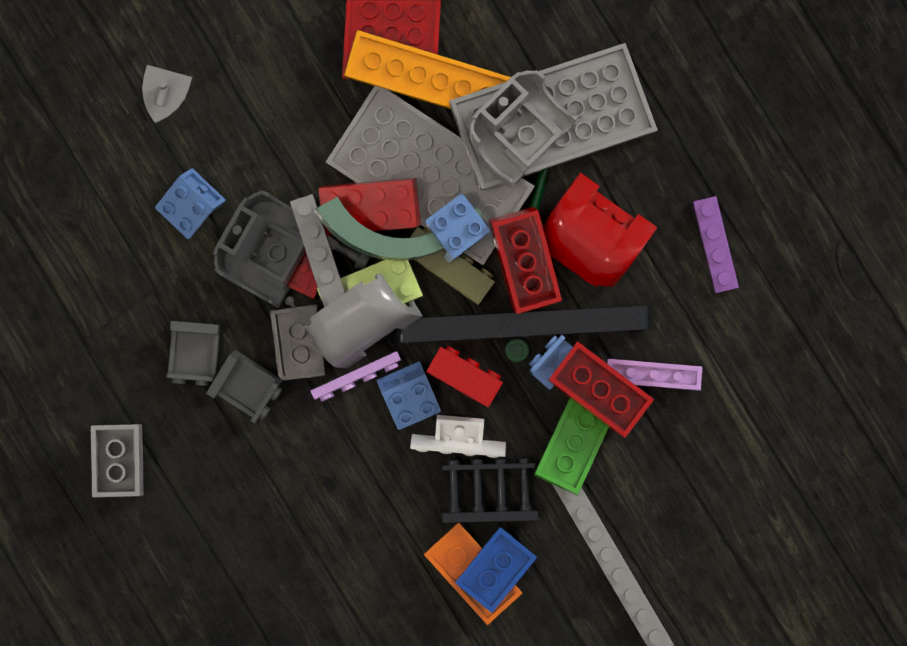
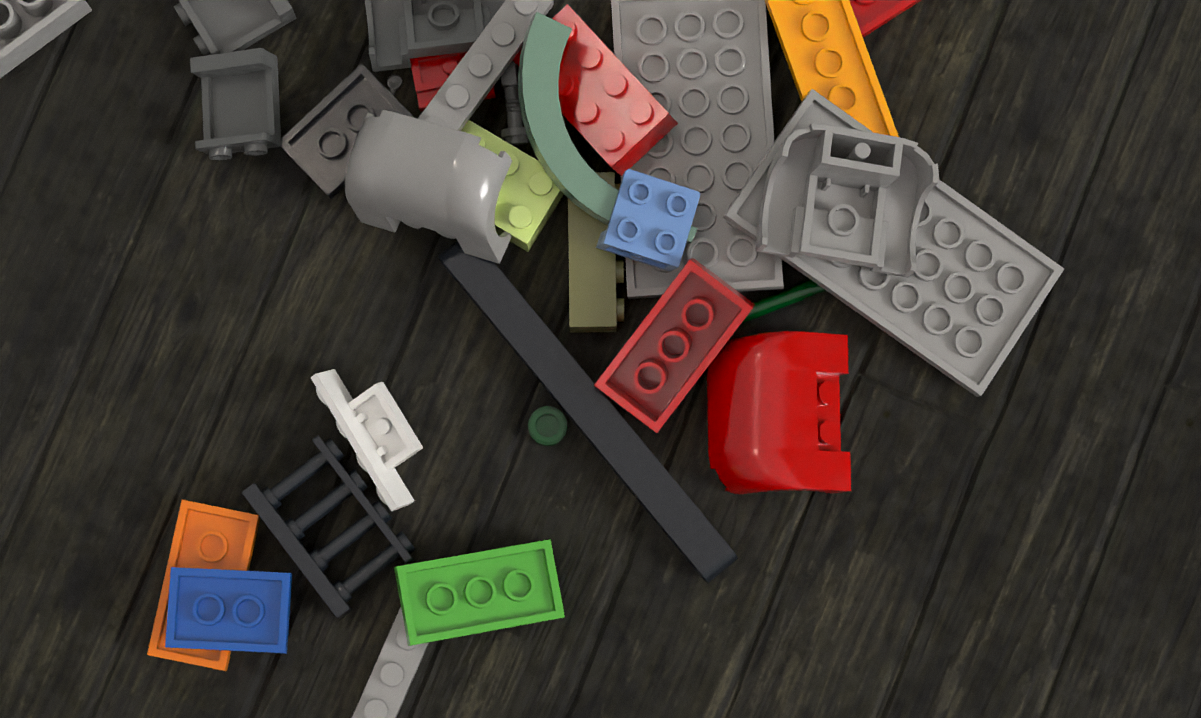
camera: 50 degrees right, 5 degrees down
lavender plate [311,351,401,402] -> none
medium blue bracket [377,361,441,430] -> none
red brick [426,345,503,408] -> none
medium blue bracket [529,335,573,390] -> none
red brick [548,341,654,438] -> none
lavender plate [607,359,702,390] -> none
medium lavender plate [692,196,739,293] -> none

